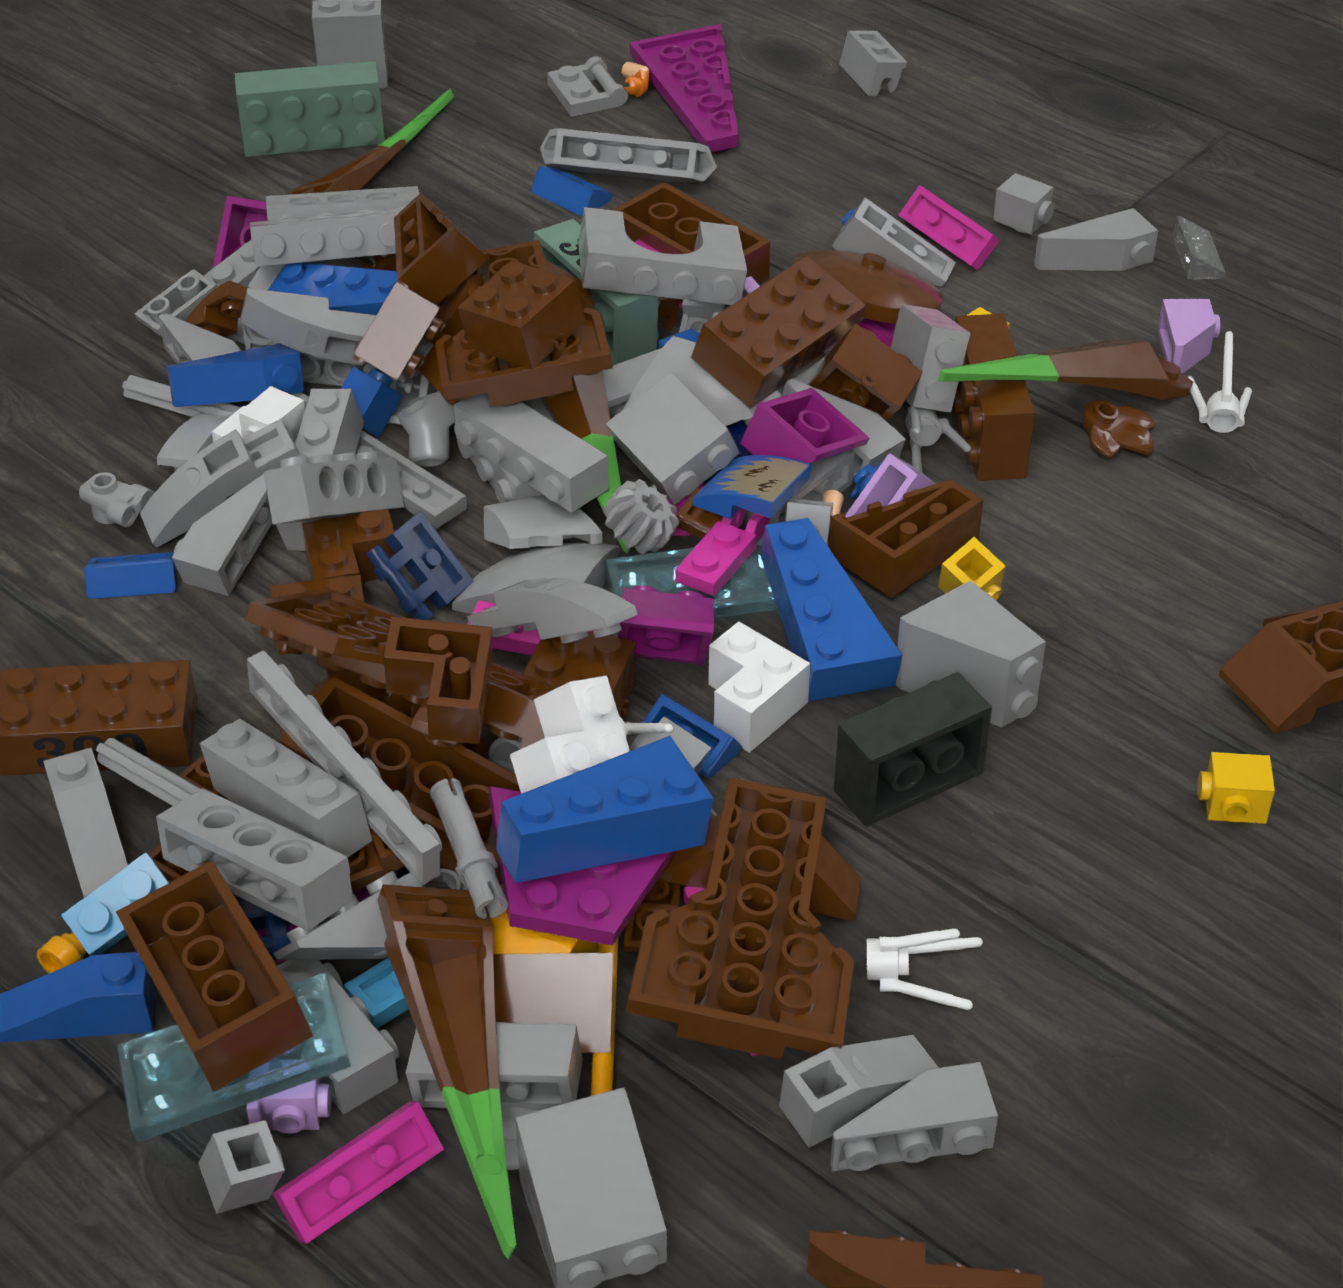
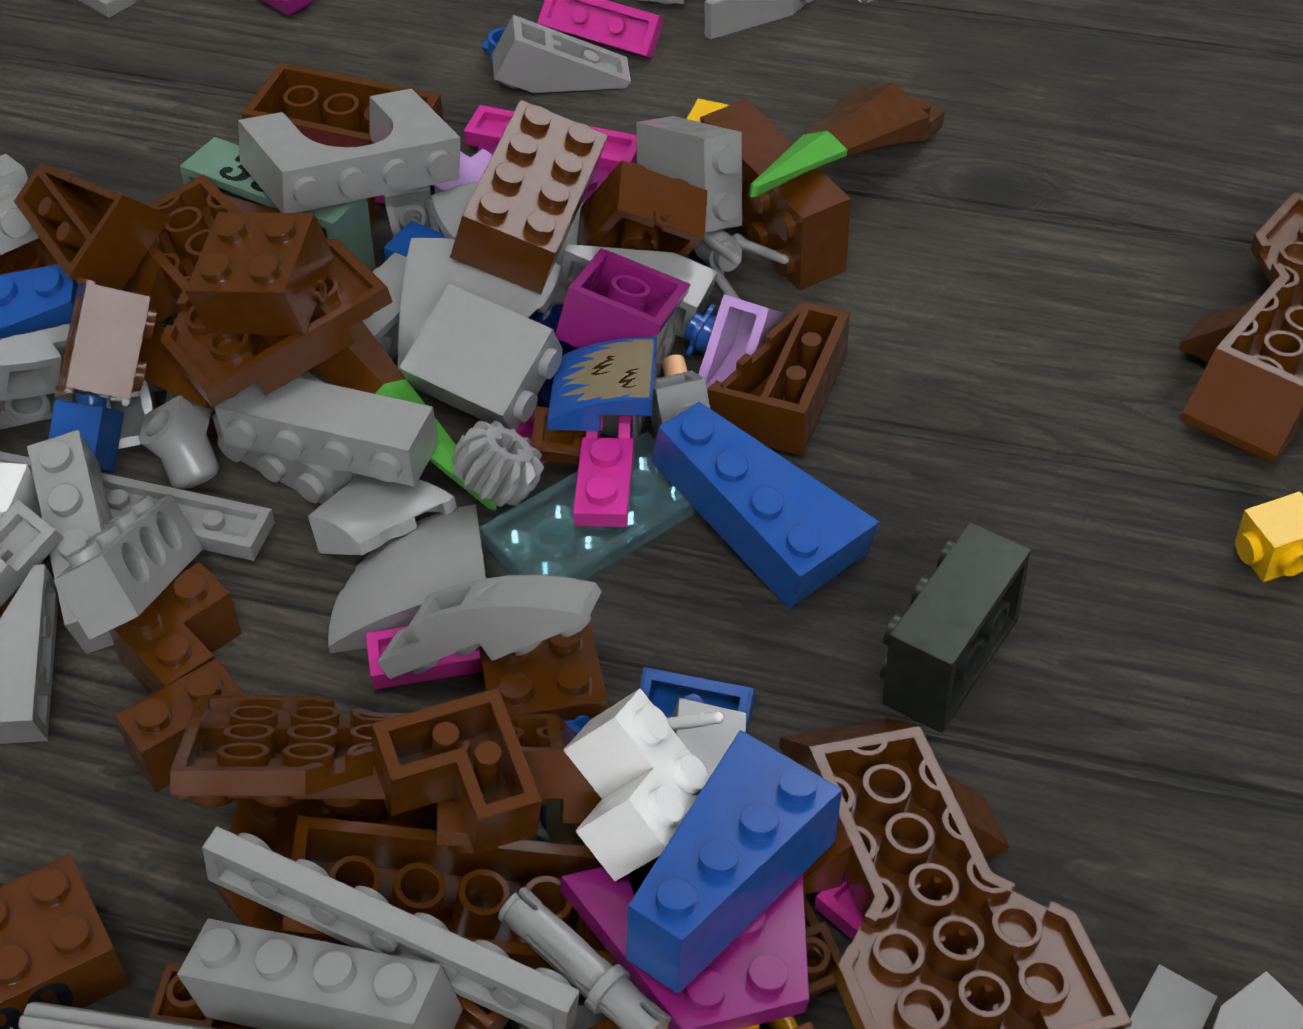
camera: 25 degrees left, 5 degrees up
dark blue plate [365,511,474,620] -> none
blue slope [532,166,613,216] -> none
light grey brick [540,128,717,183] -> none
magenta slope [616,585,714,665] -> none
white brick [708,622,810,753] -> none
reddish brown dish [793,250,943,324] -> none
white plant [867,929,983,1010] -> none
light grey slope [896,580,1046,728] -> none
yellow brick [938,537,1006,601] -> none
reddish brown plate [1083,400,1155,459] -> none
lavender slope [1157,299,1220,374] -> none
white plant [1188,331,1252,433] -> none

